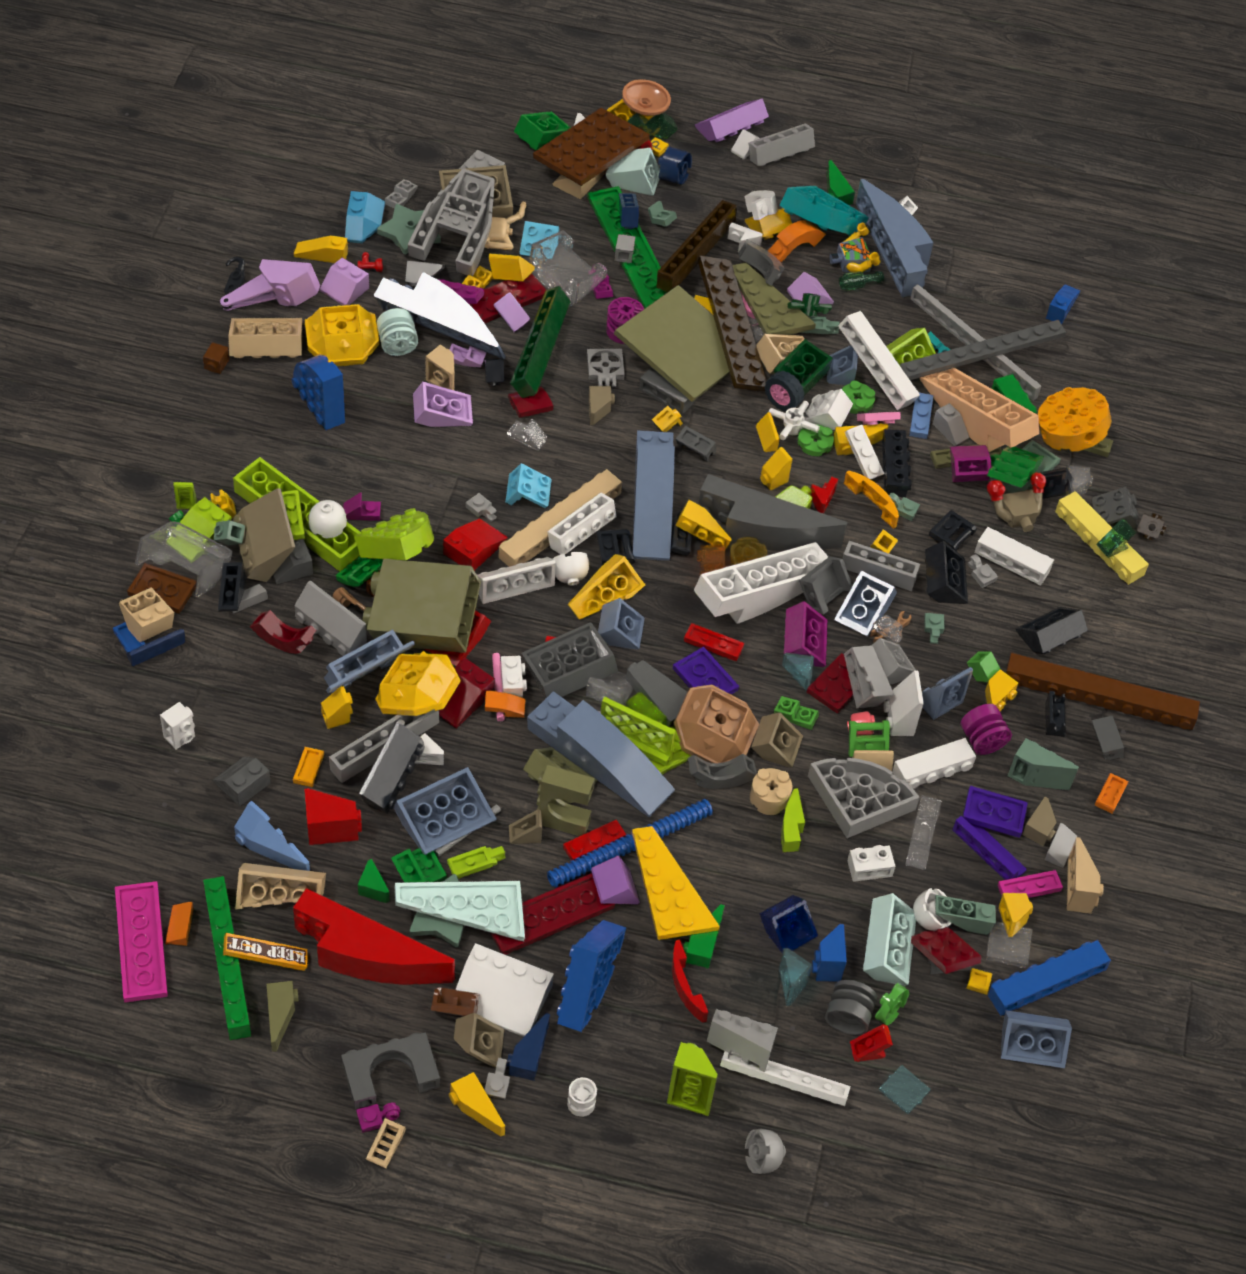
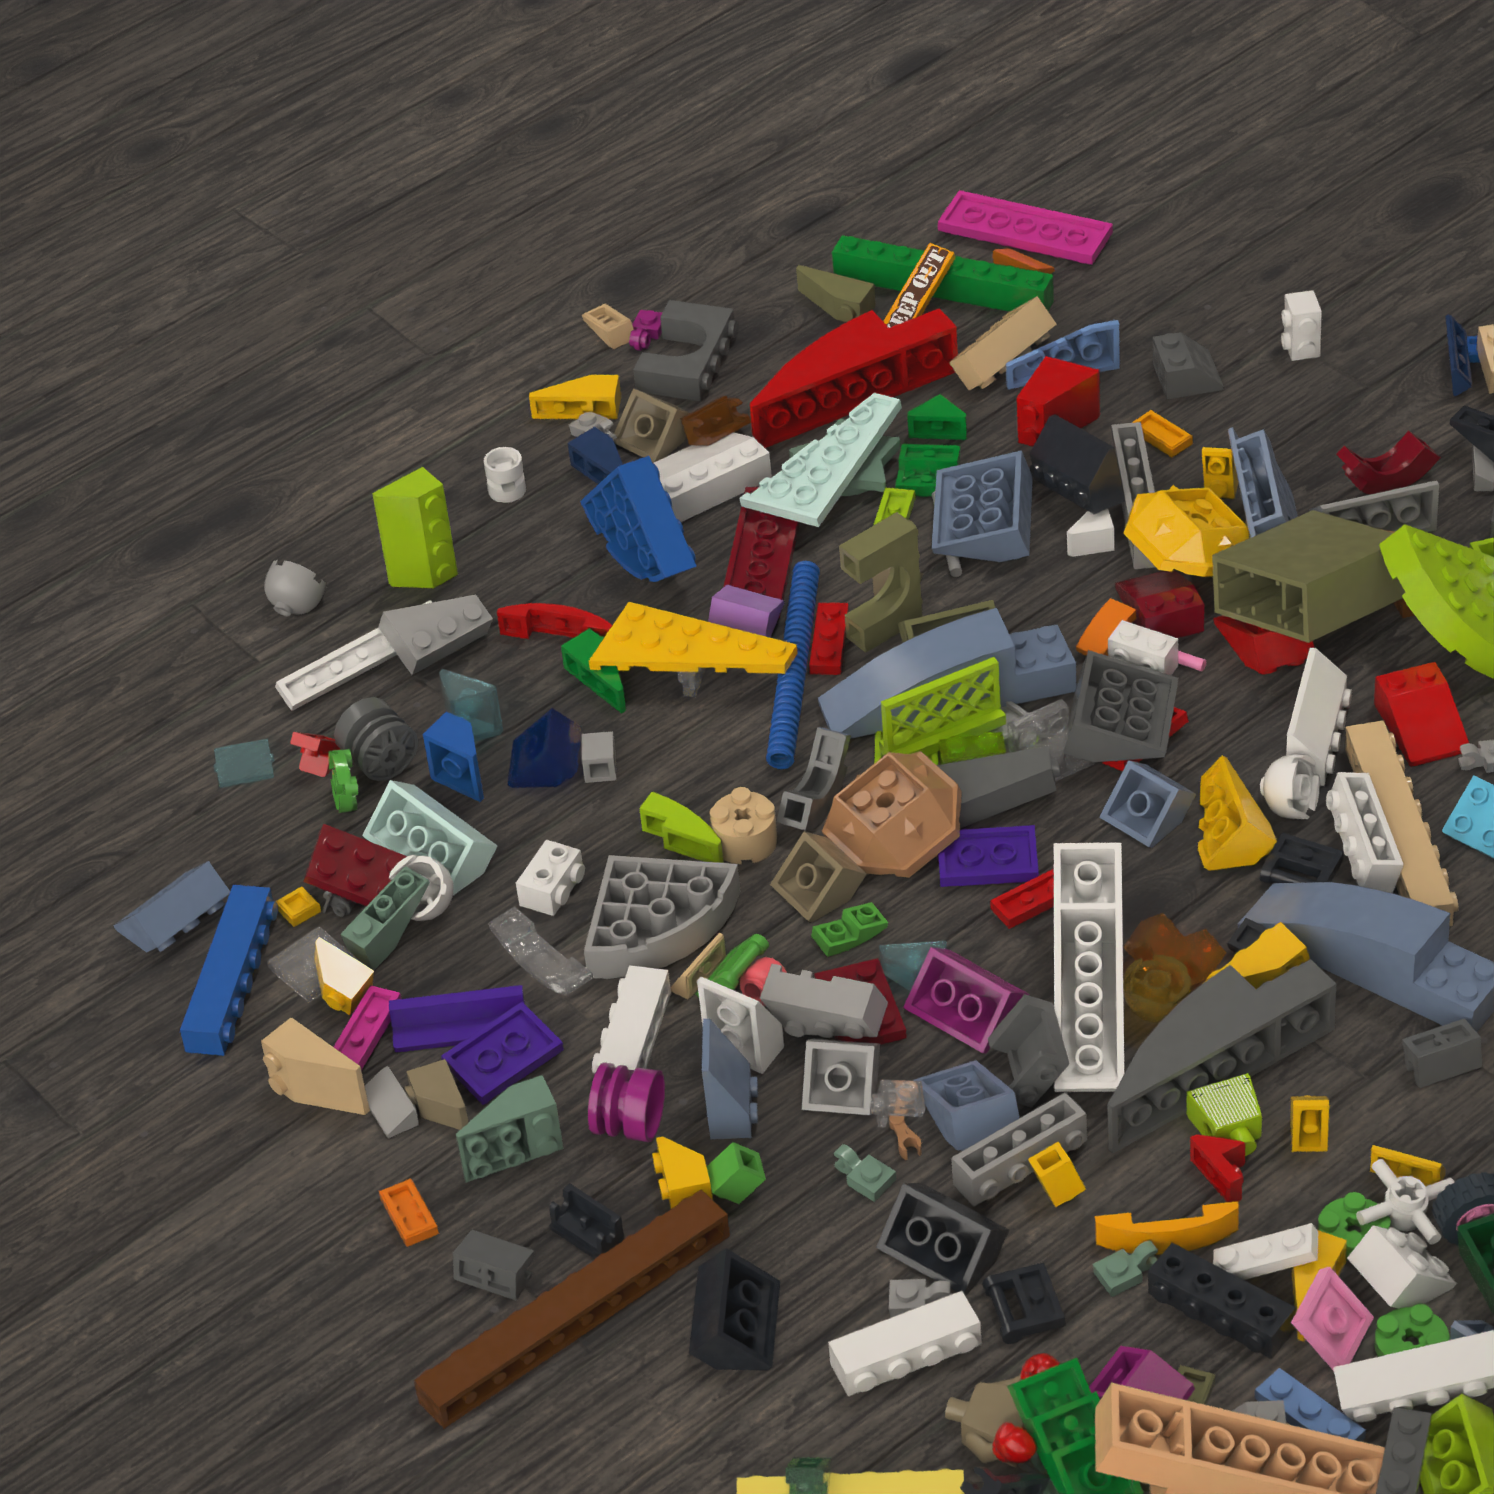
camera: 135 degrees right, 10 degrees down
none -> light grey brick [582,731,617,783]

